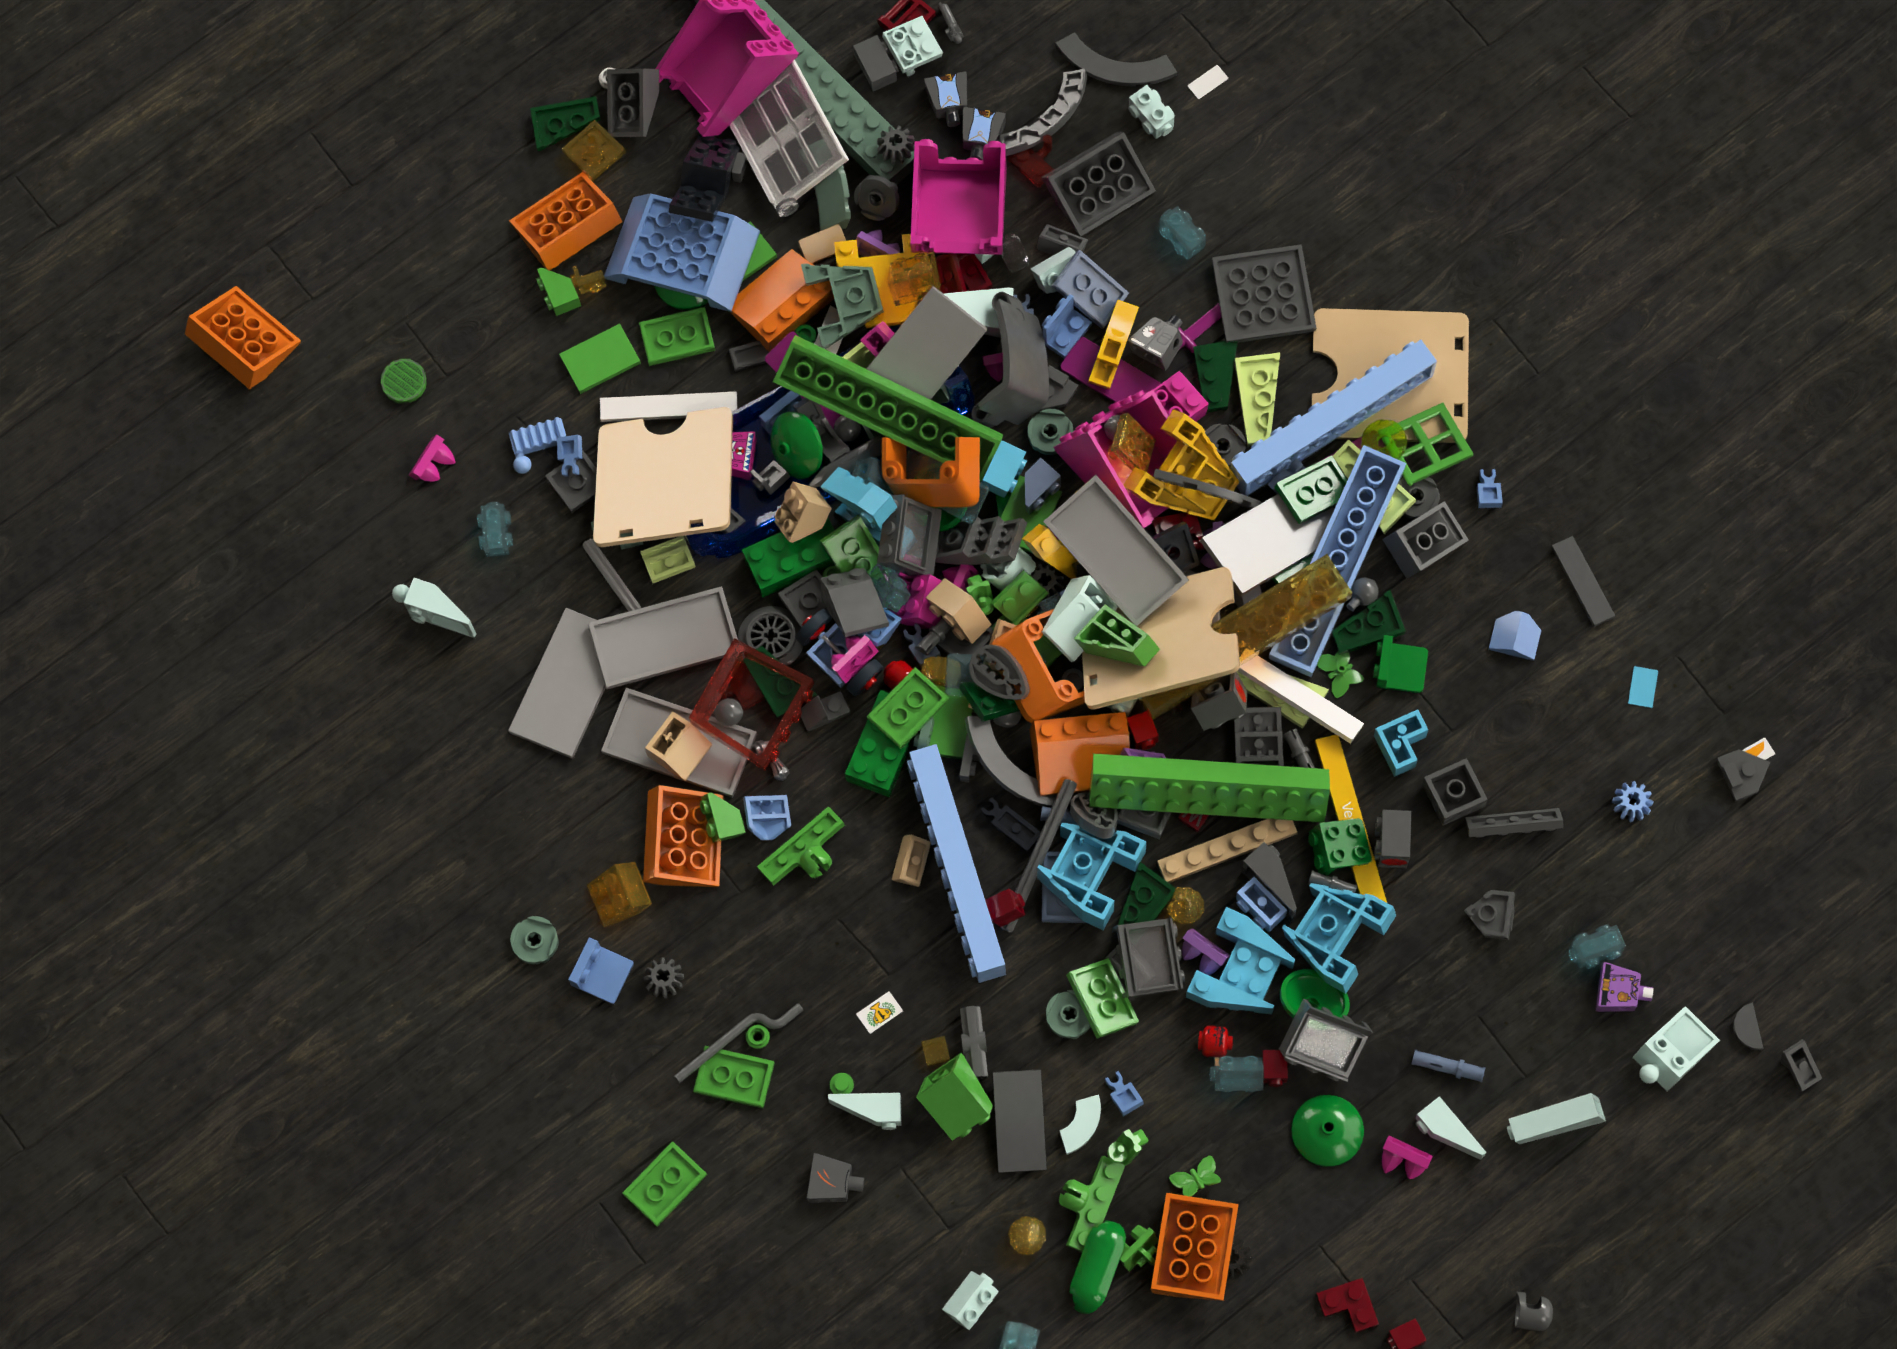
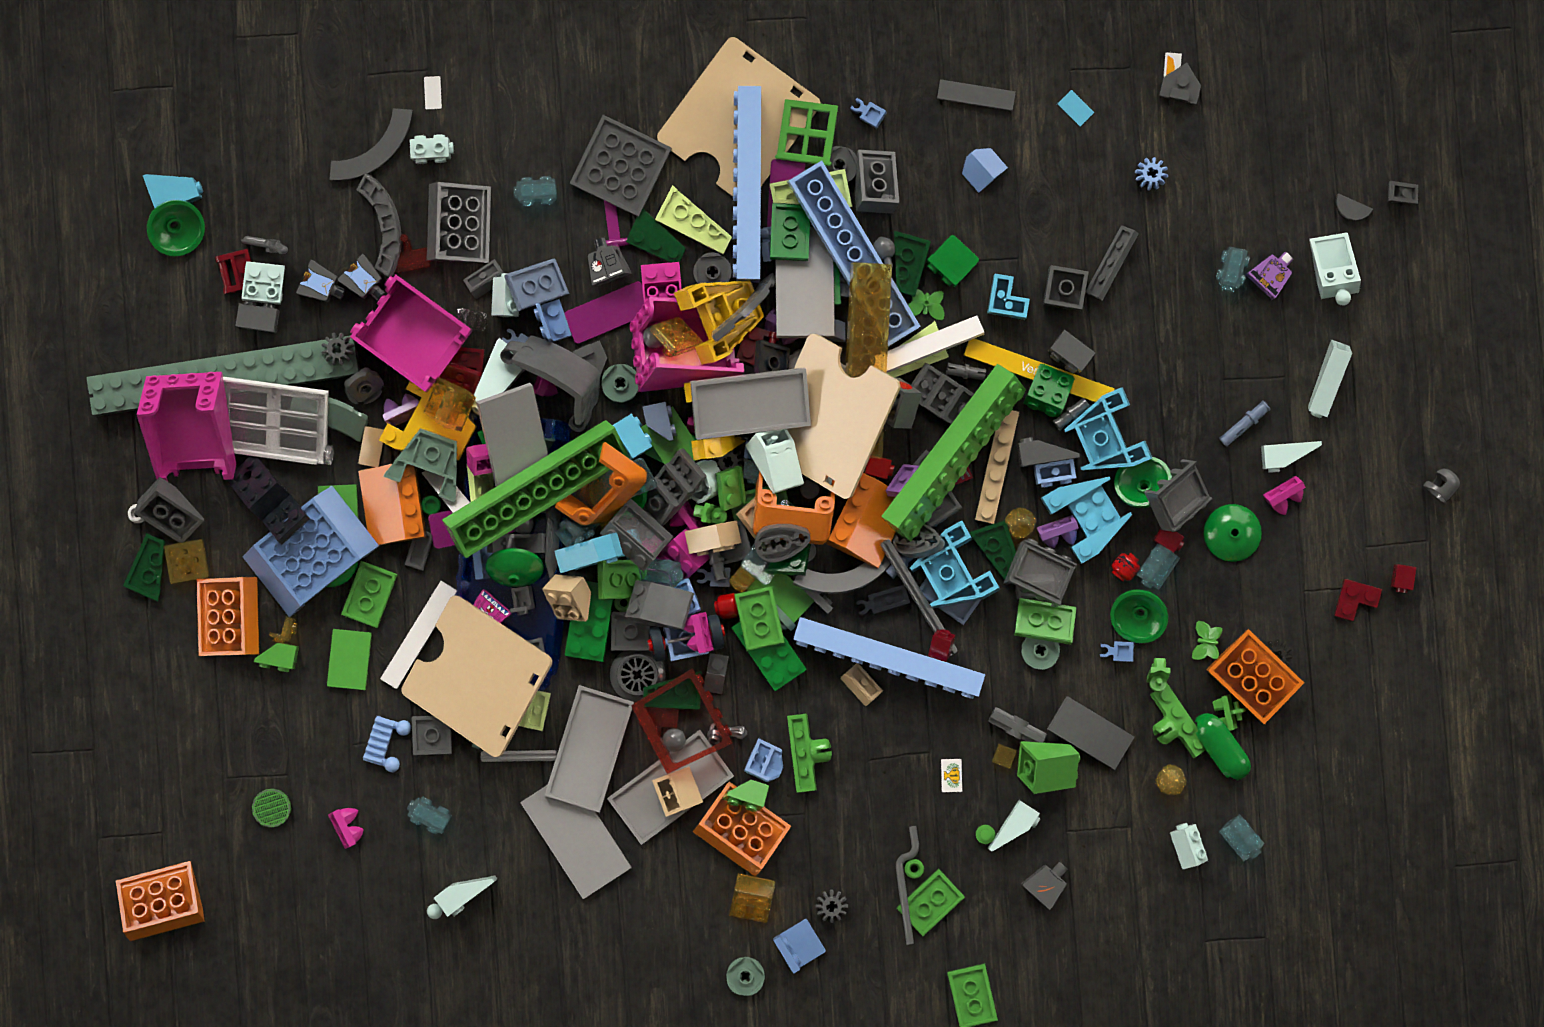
camera: 60 degrees left, 15 degrees up
medium blue plate [557,435,582,477] -> none
dark grey tile [732,152,747,183] -> none
light aqua tile [1060,1094,1101,1155] -> none
bright green wedge [1074,604,1160,667] -> none
yellow slope [1088,300,1139,390] -> none
clear neon green tile [1361,419,1407,460] -> none
dark grey plate [1464,890,1515,940] -> none
none -> green dish [1110,590,1168,643]

